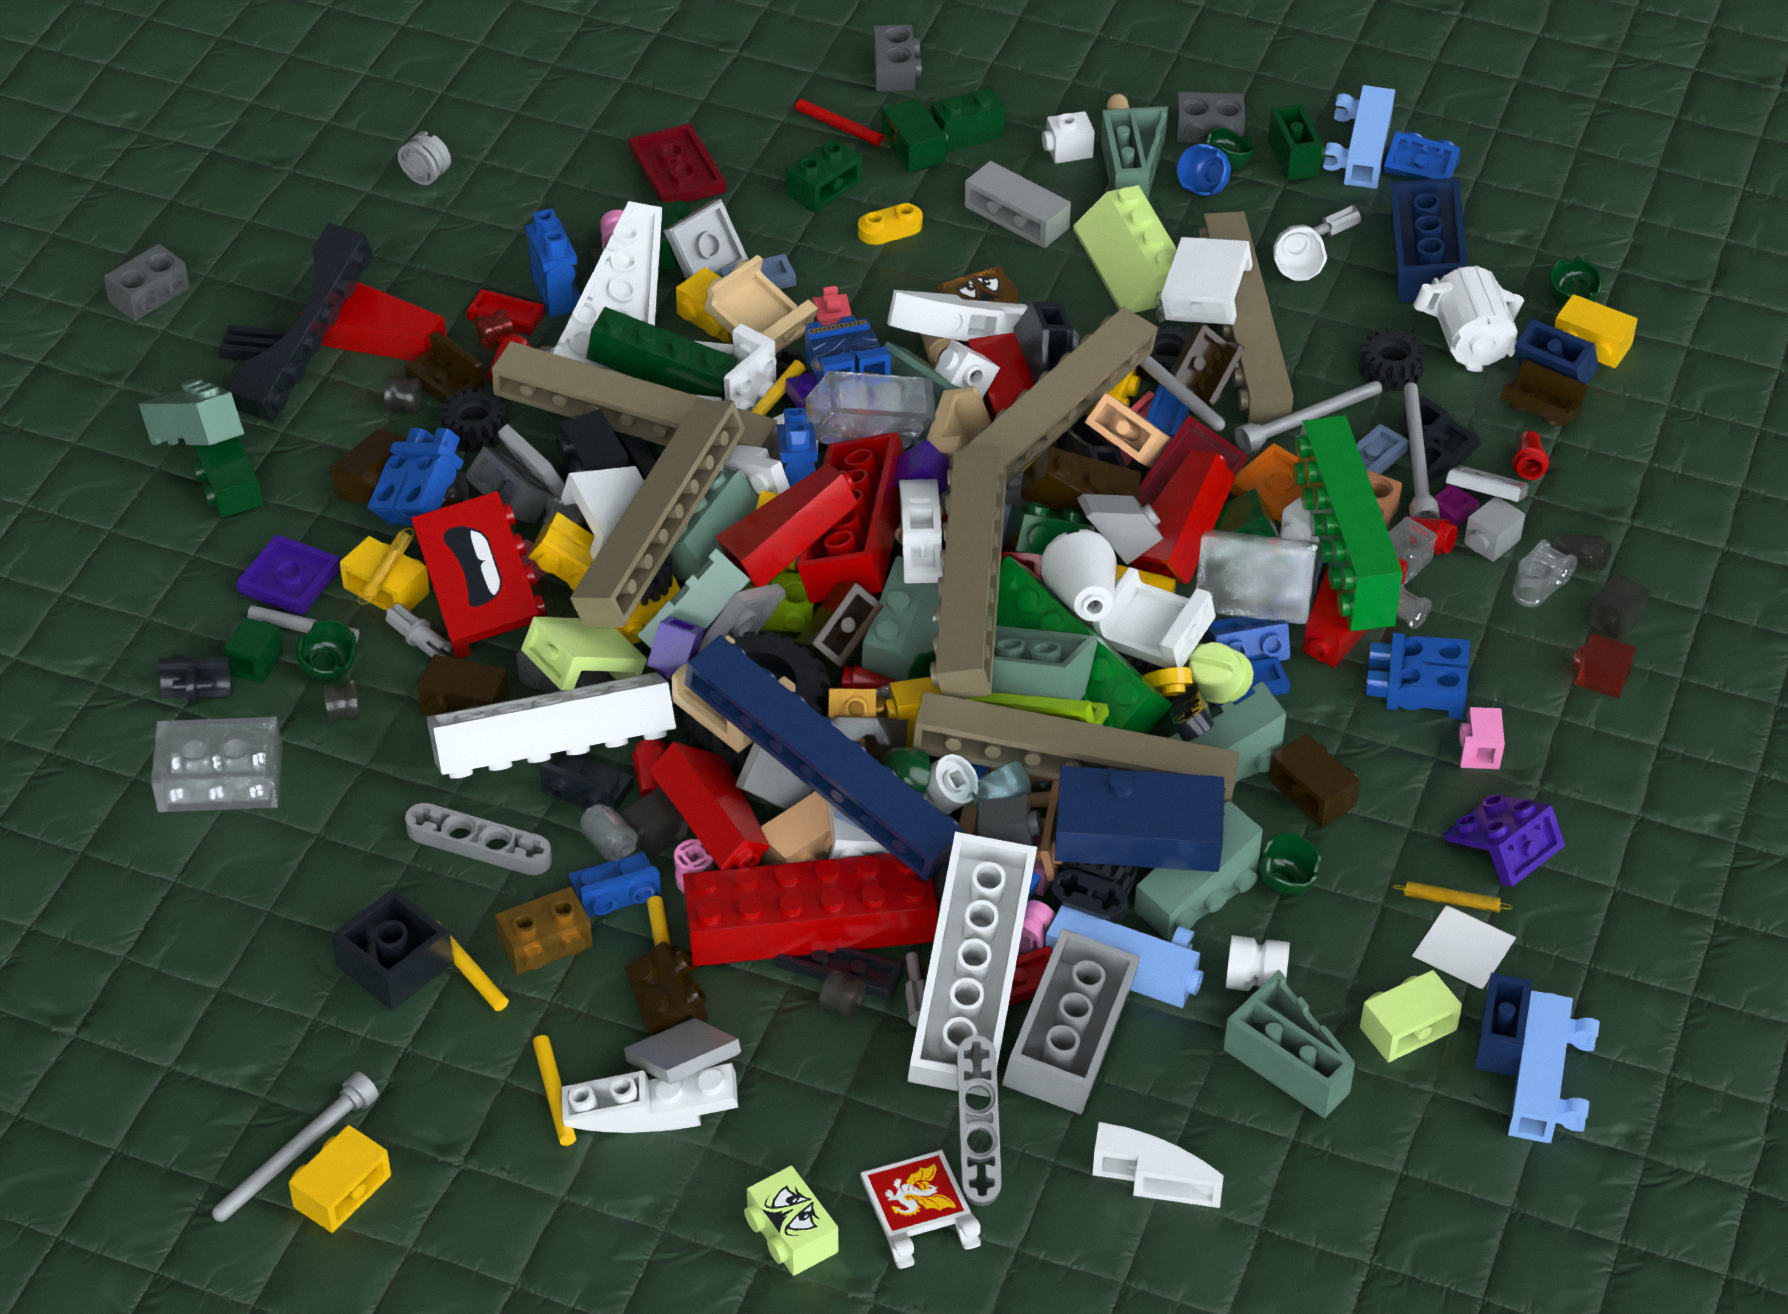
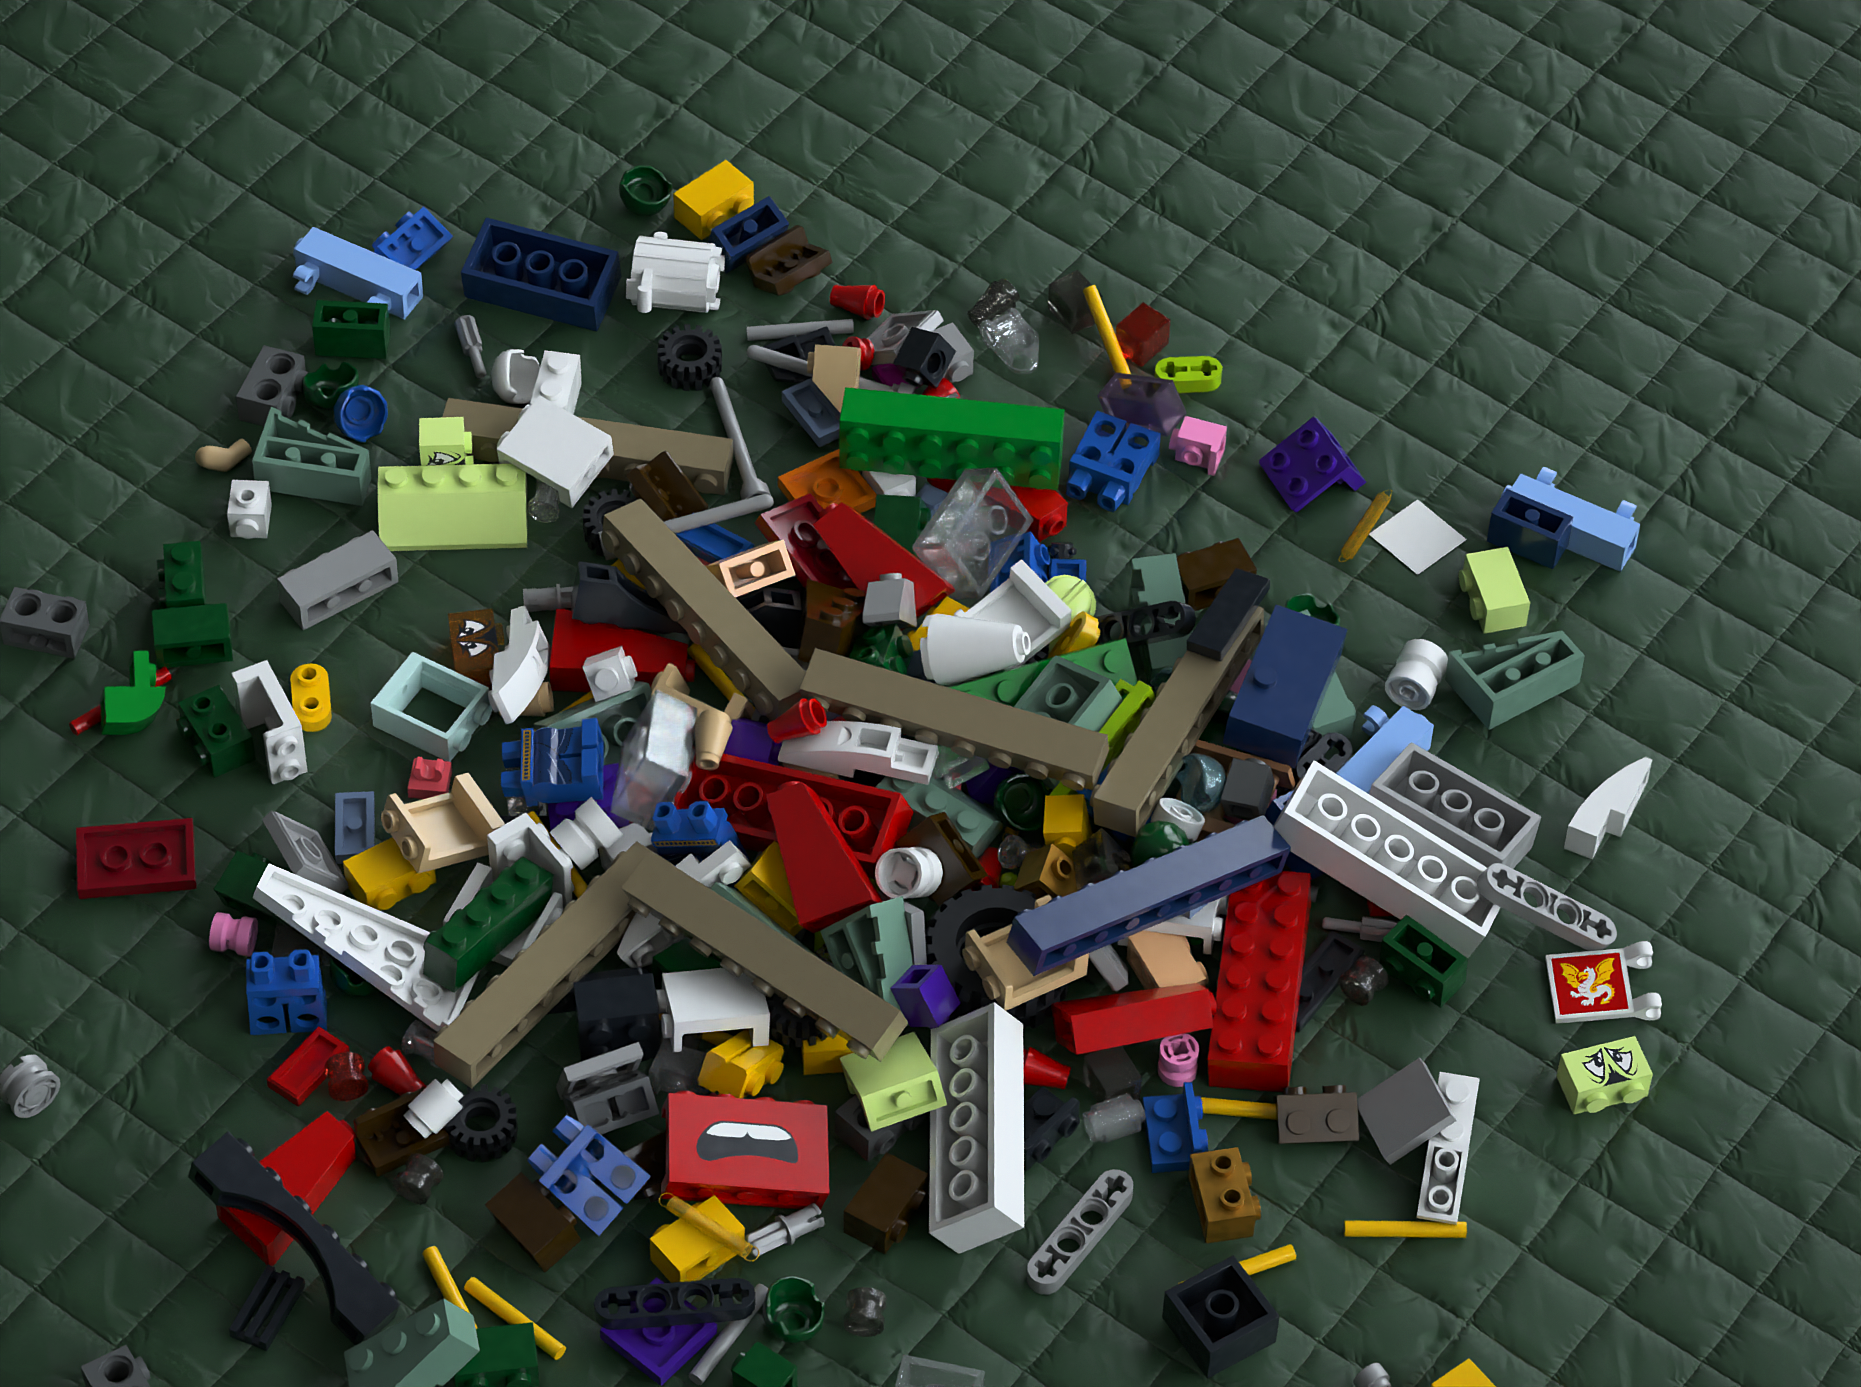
camera: 75 degrees left, 5 degrees up
none -> green brick [100,651,166,735]
none -> white panel [231,660,308,784]
none -> light aqua window [371,652,492,762]
none -> white brick [403,1079,464,1138]
none -> yellowish green brick [419,417,474,466]
none -> yellow bar [422,1246,478,1329]
none -> yellow bar [464,1277,566,1360]
none -> white brick [530,350,582,414]
none -> white wheel [550,797,623,870]
none -> black beam [594,1278,756,1330]
none -> tan cone [695,710,733,770]
none -> light grey bar [746,319,854,341]
none -> red cone [767,698,827,744]
none -> tan slope [807,345,861,413]
none -> red bush [842,336,874,370]
none -> white wheel [875,847,943,899]
none -> black brick [892,327,956,388]
none -> black piece [1047,542,1077,559]
none -> yellow bar [1083,285,1134,387]
none -> clear purple brick [1097,373,1187,436]
none -> lime beam [1154,356,1223,393]
none -> black tile [1187,568,1270,661]
none -> dark green brick [1379,914,1468,1008]

